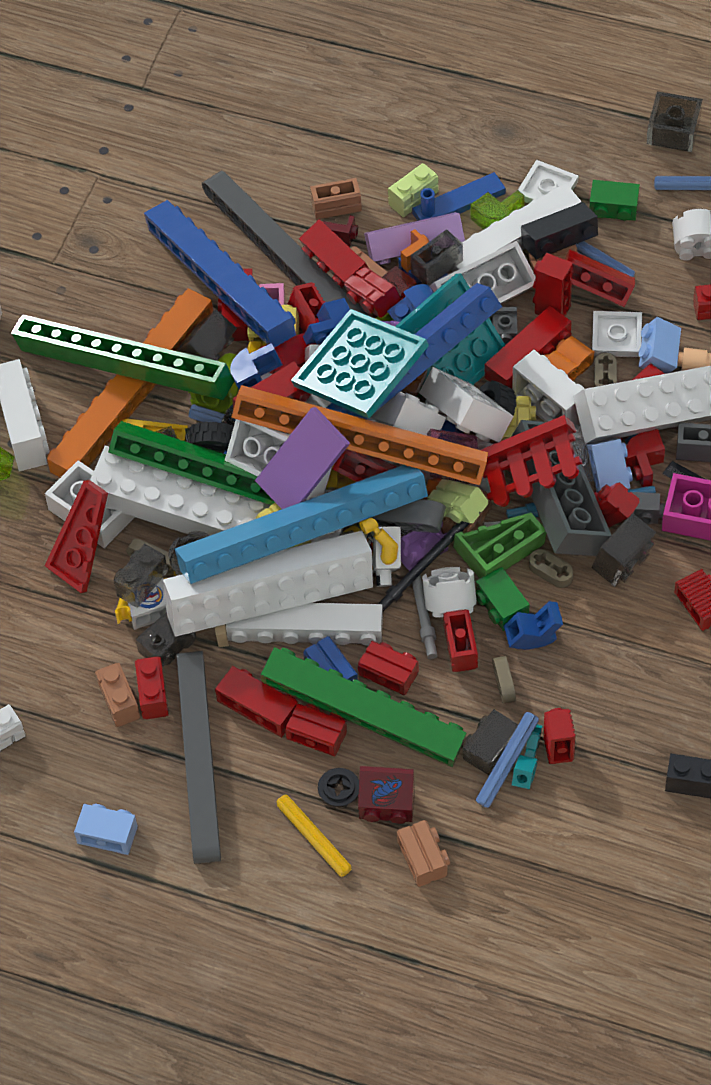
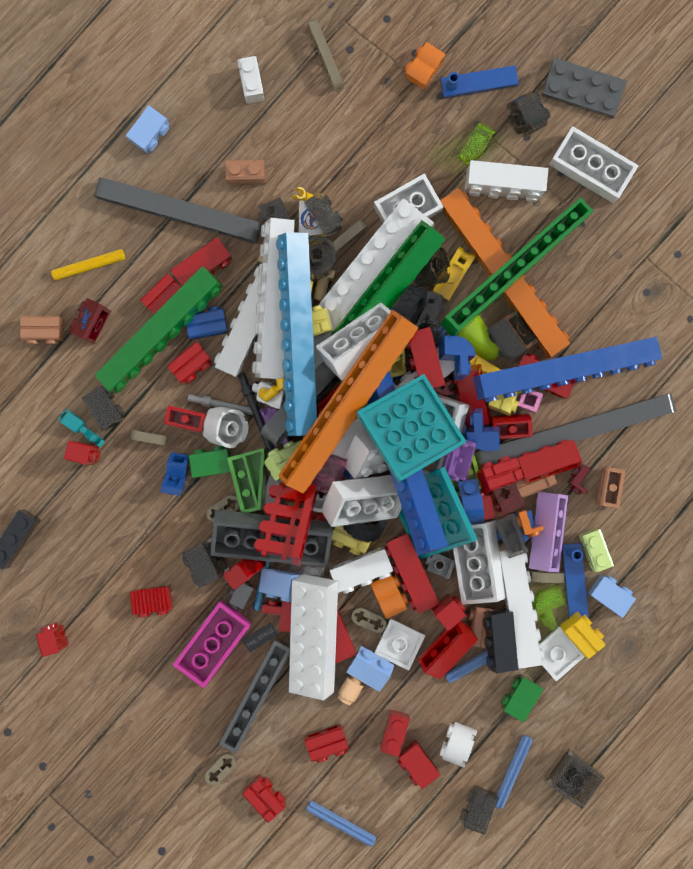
camera: 105 degrees right, 30 degrees up
red wing [44,480,108,593] -> none
red brick [135,656,169,720] -> none
medium lavender tile [255,407,350,509] -> none
black gear [318,768,359,808] -> none
medium blue axle [476,712,539,808] -> none
none -> dark tan beam [531,571,565,583]
none -> yellow brick [560,612,606,659]
none -> light blue brick [587,575,636,618]

